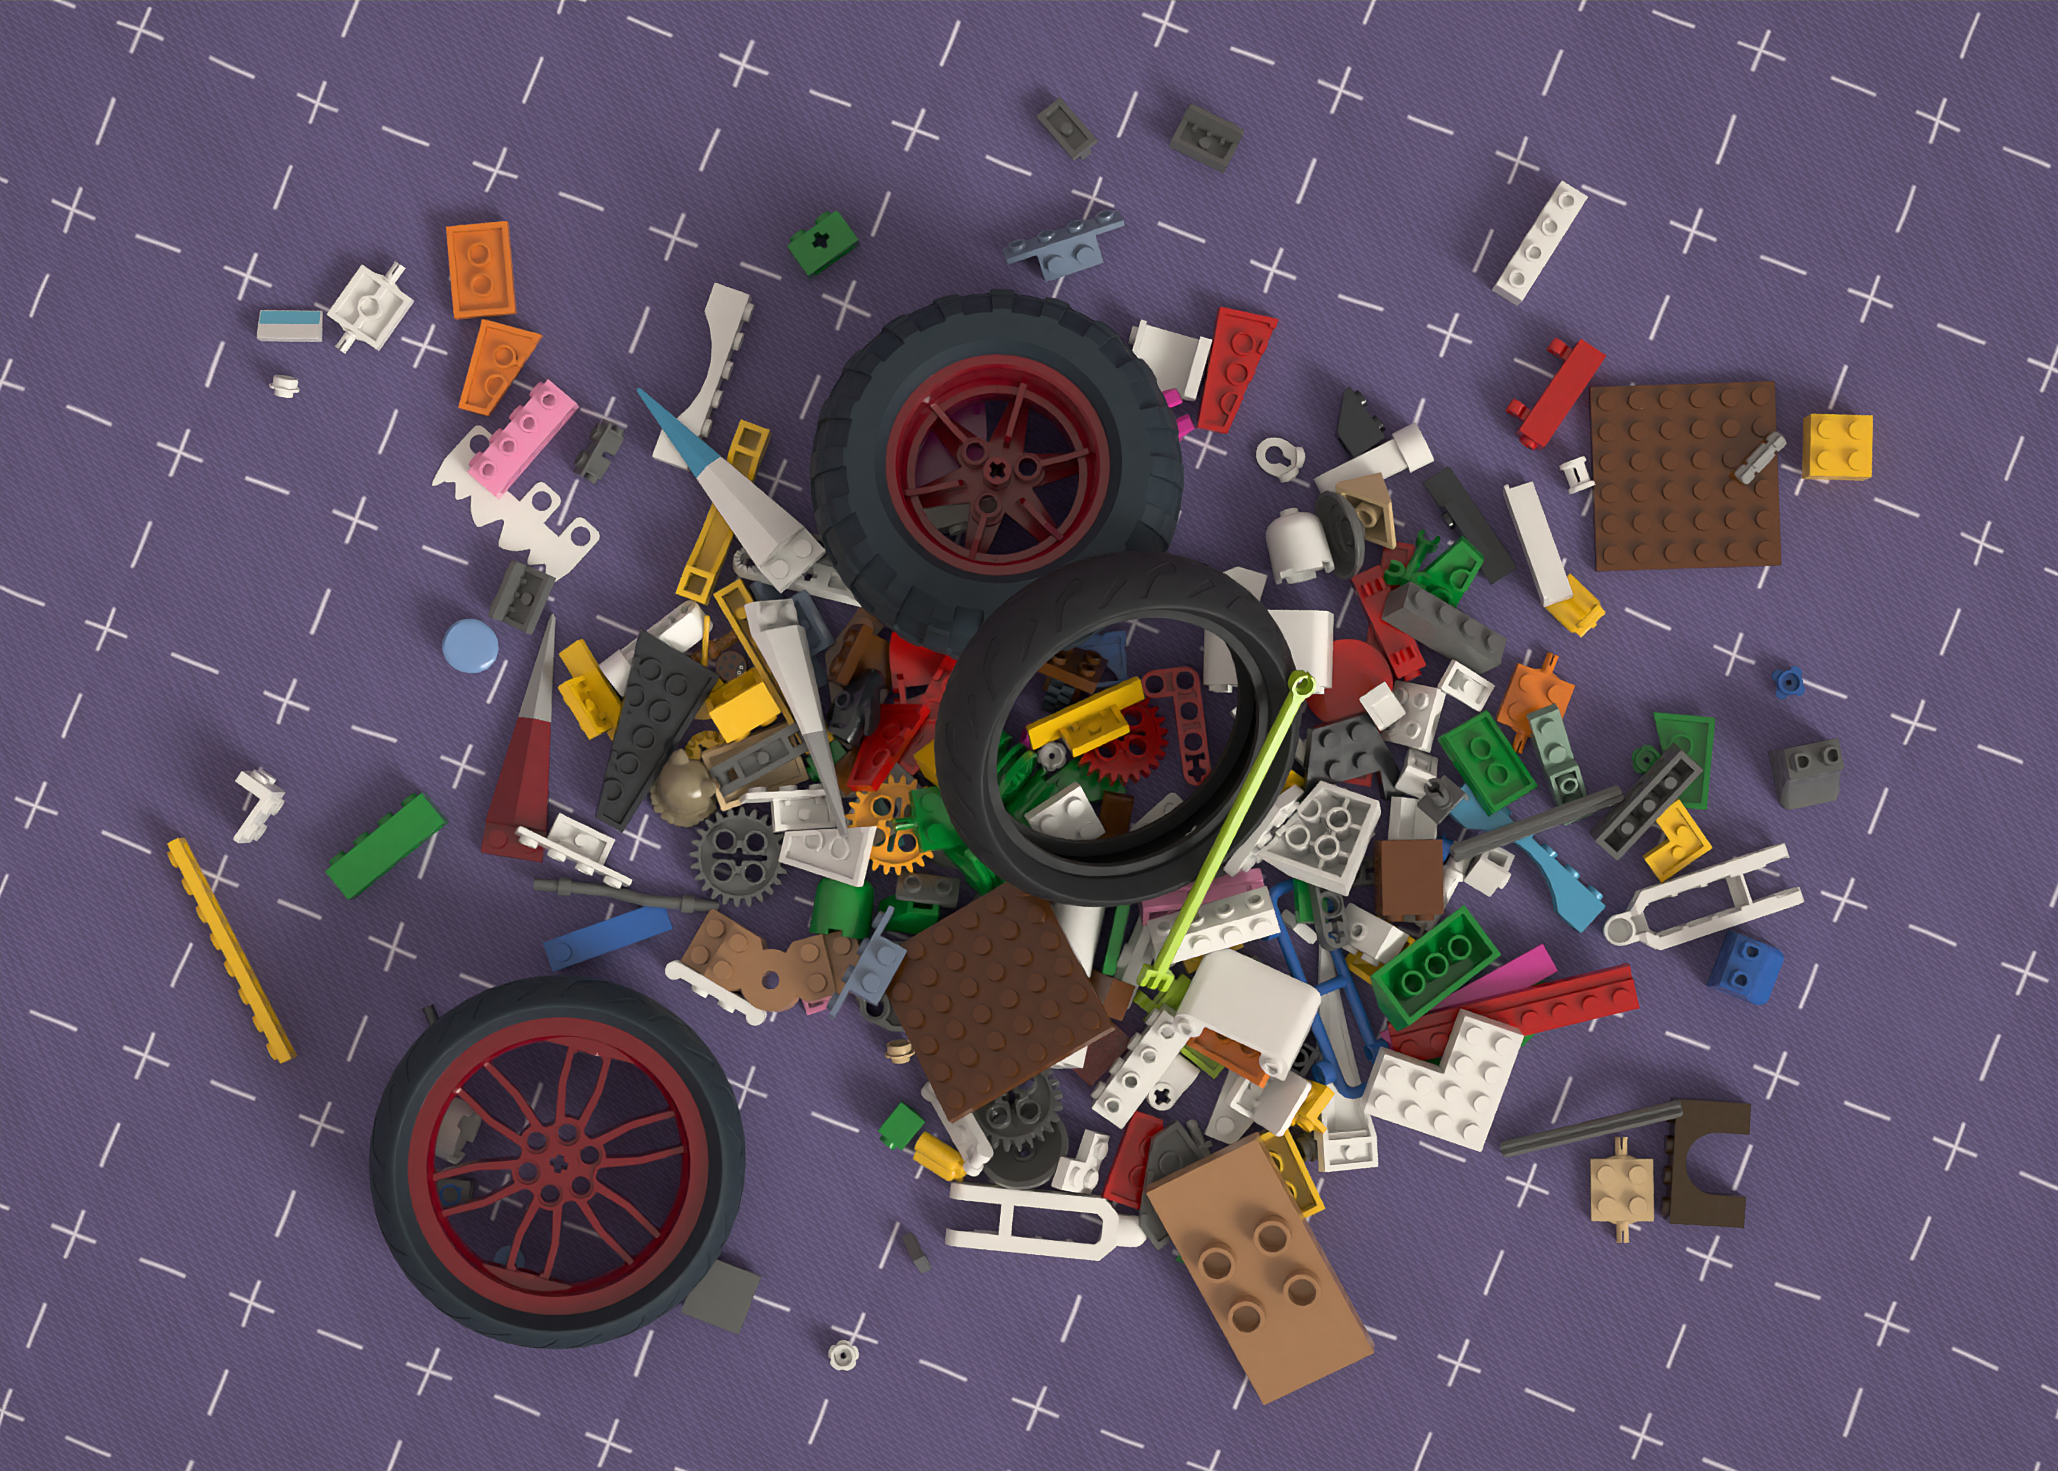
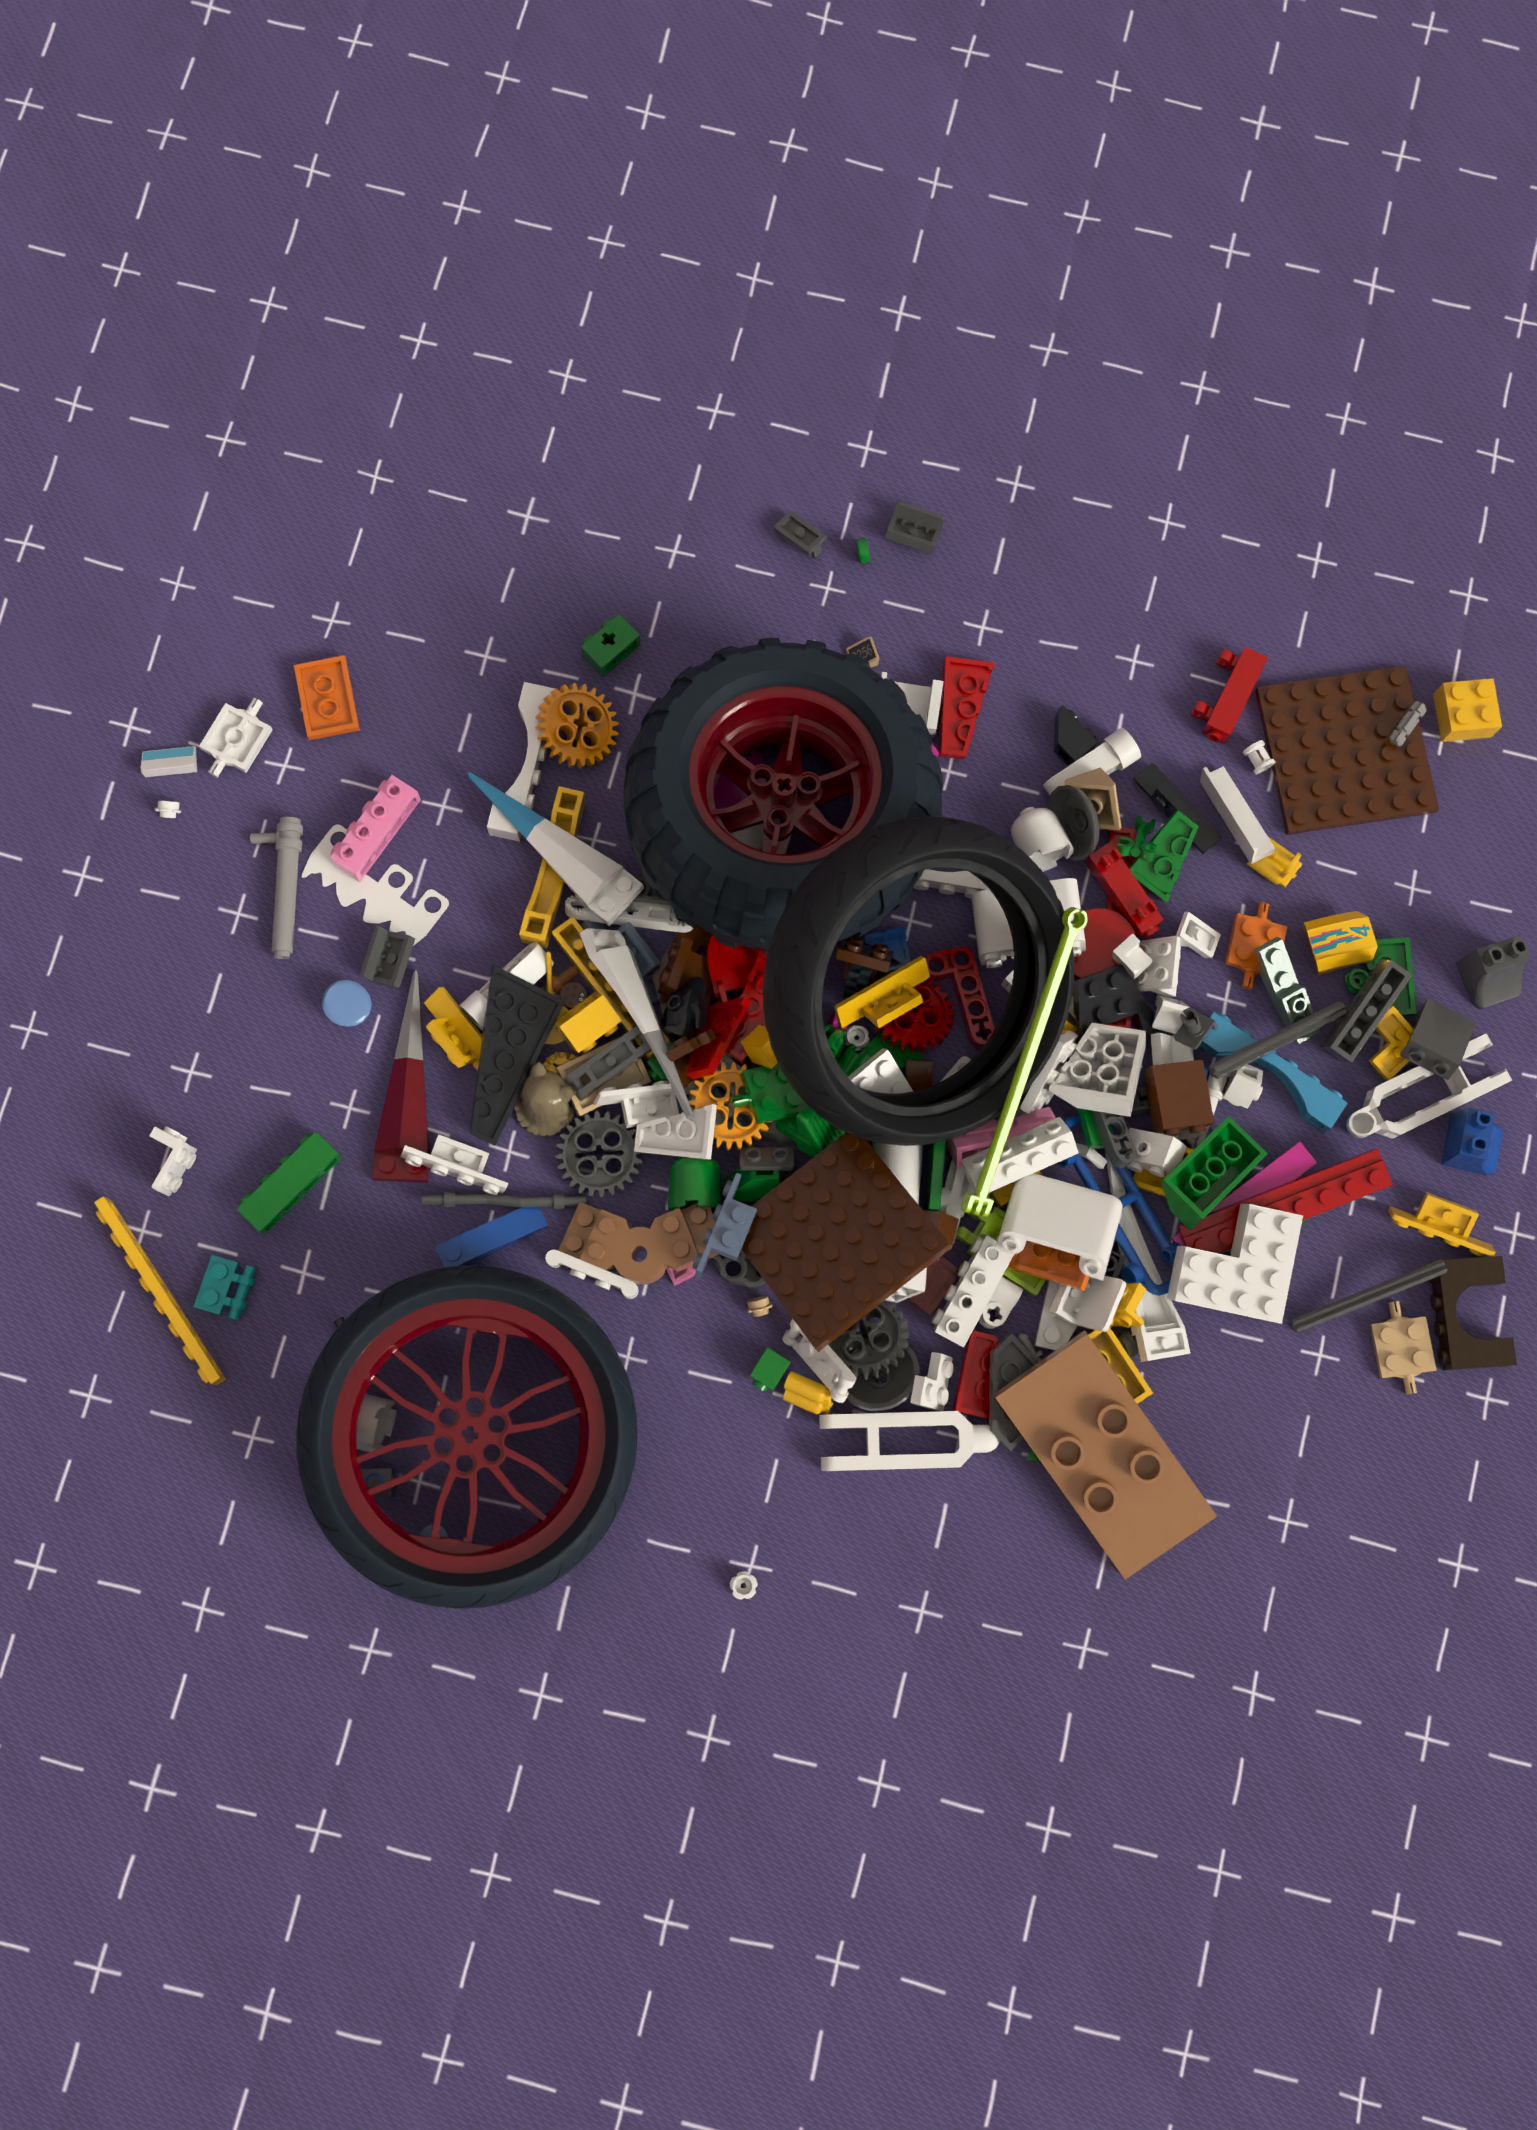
camera: 15 degrees left, 10 degrees down
orange wing [458,319,543,417] -> none
dark grey hinge [573,419,625,484] -> none
dark grey tile [681,1258,762,1335] -> none
dark grey tile [902,1232,931,1274] -> none
sand blue bracket [1002,210,1125,282] -> none
white piece [1256,438,1305,483] -> none
dark grey brick [1381,582,1506,675] -> none
green tile [1437,709,1538,817] -> none
white brick [1492,181,1588,306] -> none
blue plate [1771,666,1806,699] -> none
none -> teal plate [193,1255,256,1320]
none -> light grey cylinder [250,817,303,959]
none -> light orange gear [535,683,619,769]
none -> reddish brown plate [666,1028,717,1062]
none -> slope [846,637,879,668]
none -> green tile [856,537,870,564]
none -> yellow slope [1303,911,1378,976]
none -> yellow bracket [1388,1192,1496,1257]
none -> dark grey panel [1400,998,1476,1080]

